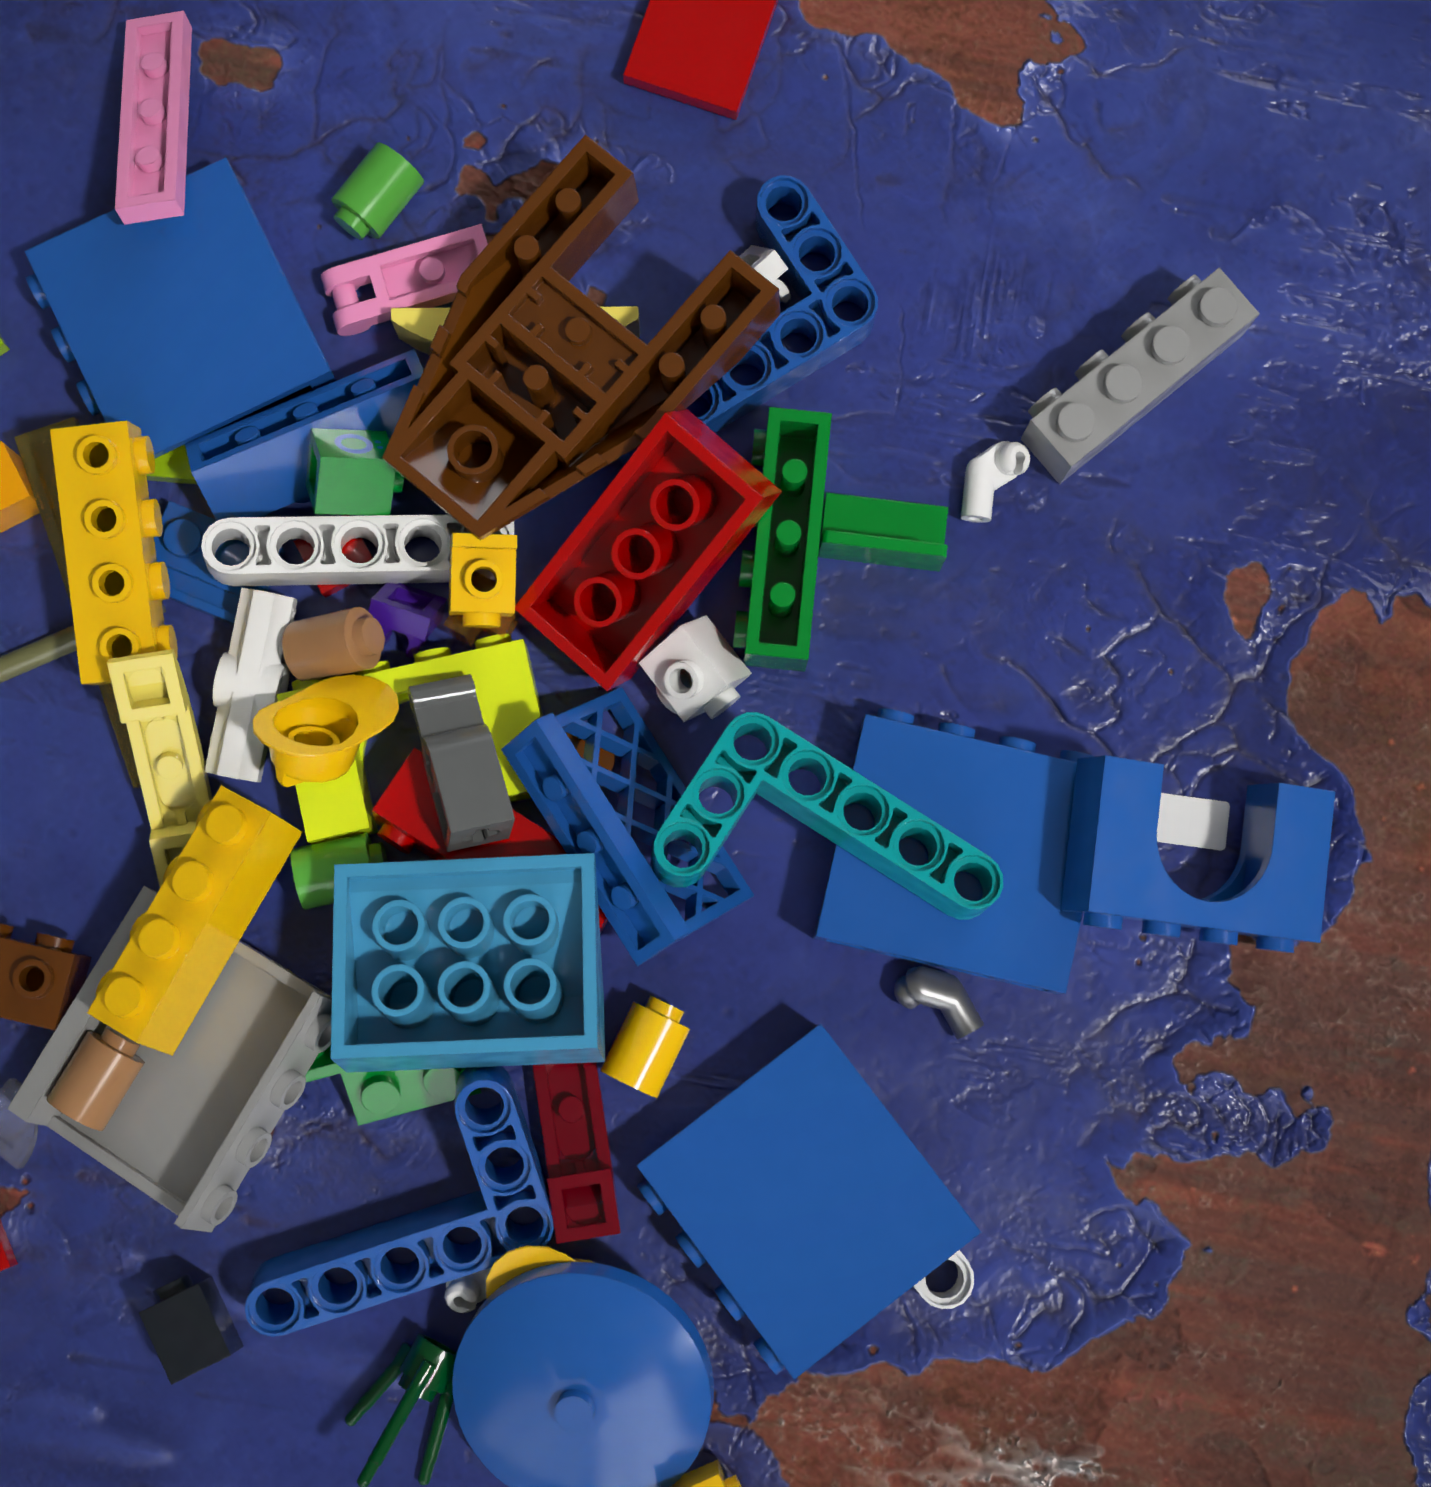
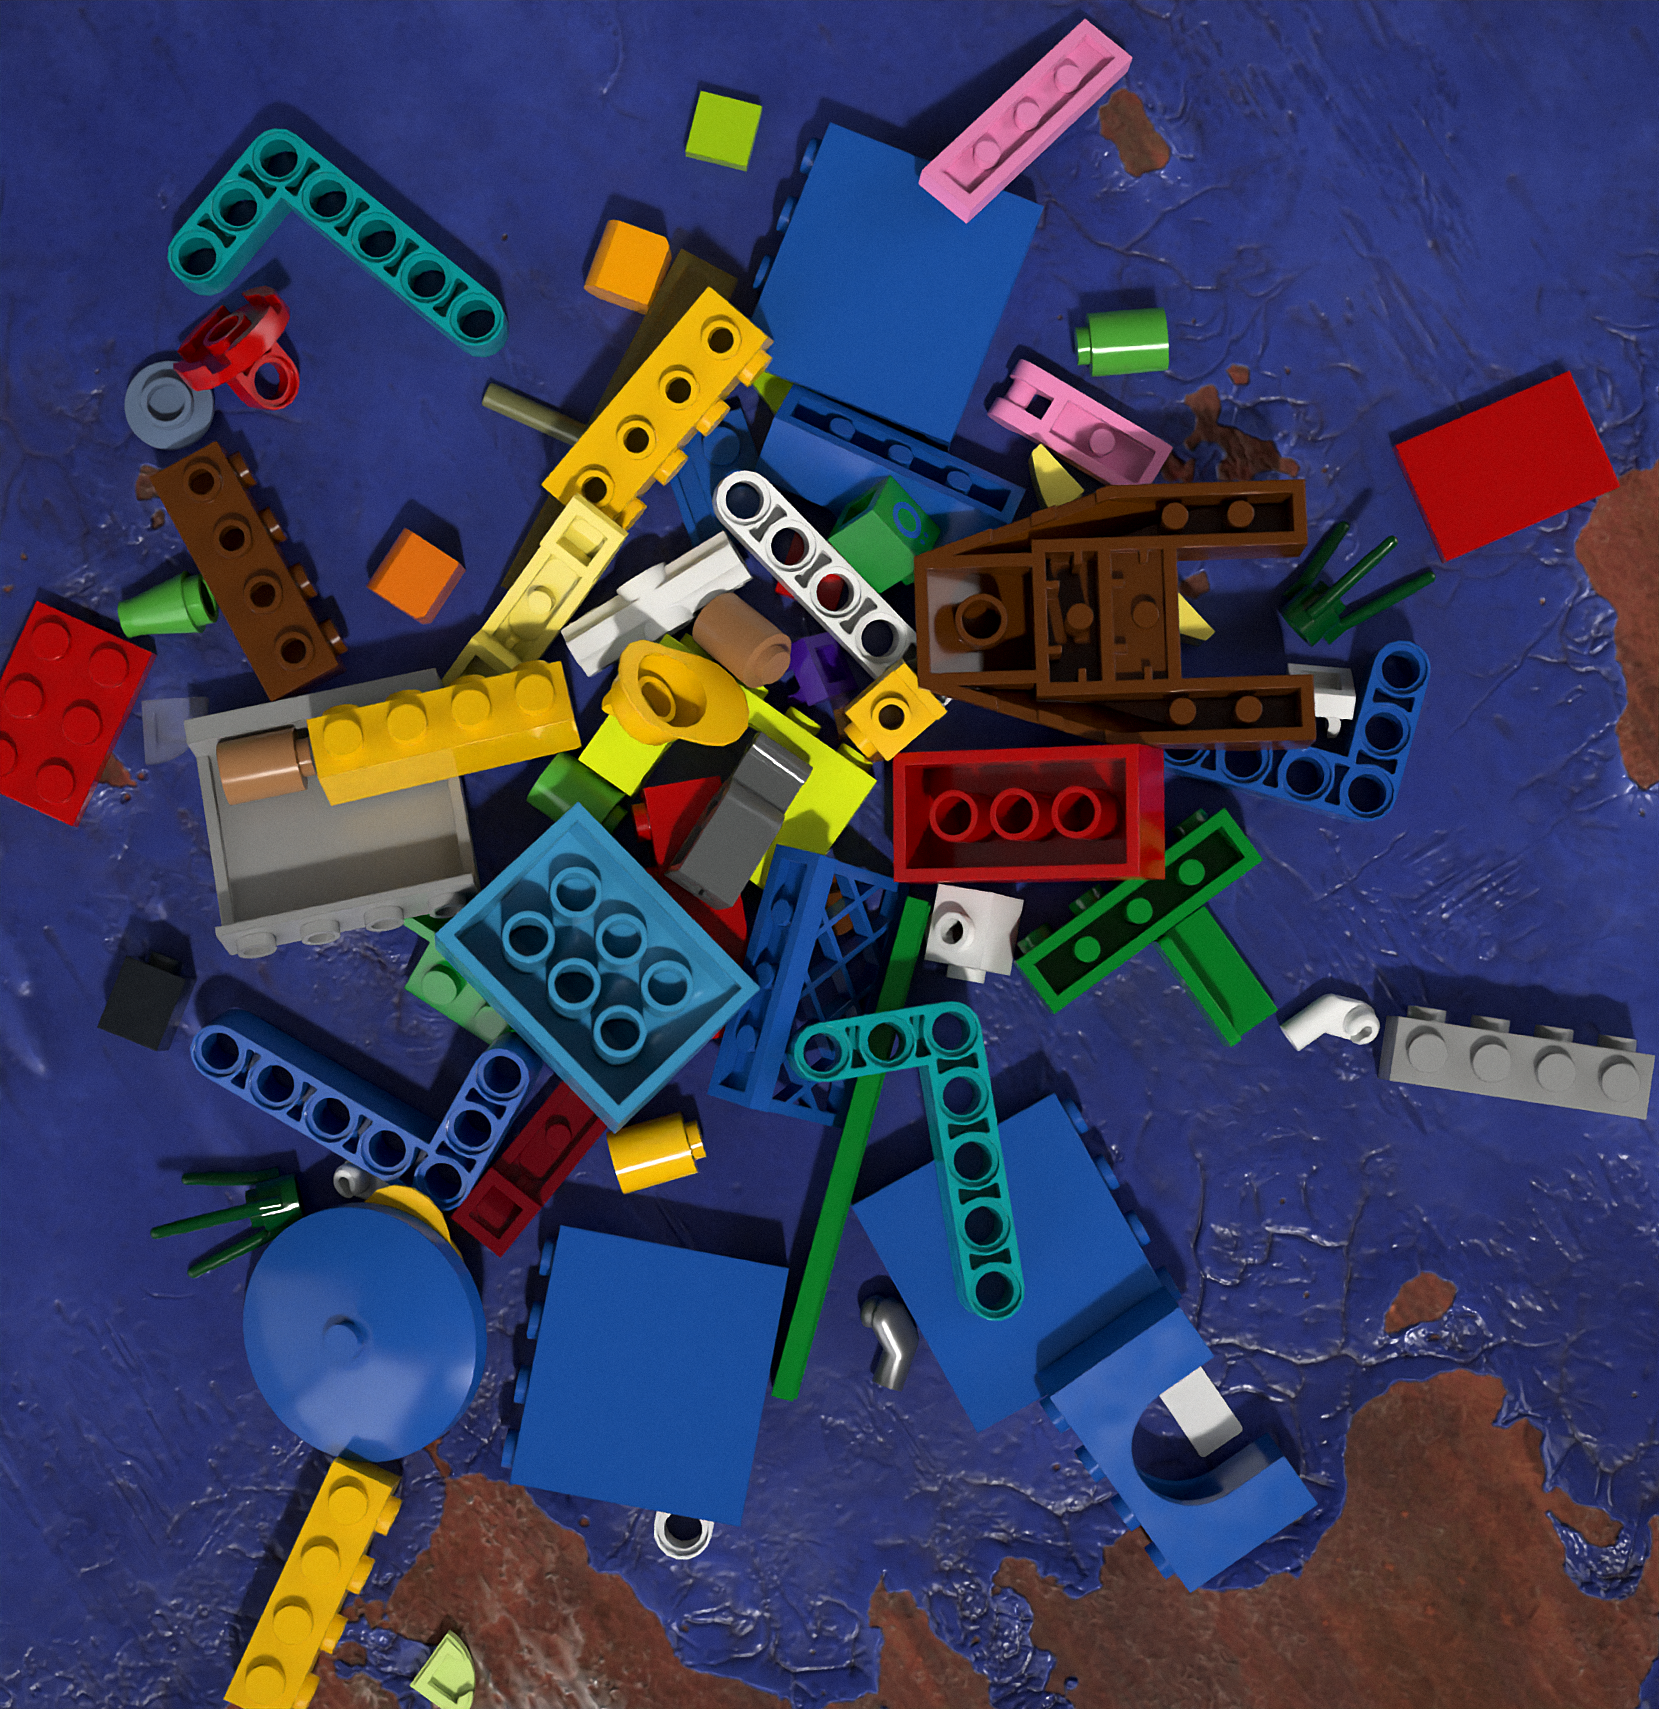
camera: 50 degrees right, 5 degrees up
none -> orange piece [366,528,466,625]
none -> green tile [771,896,931,1402]
none -> dark green plant [1278,521,1436,647]

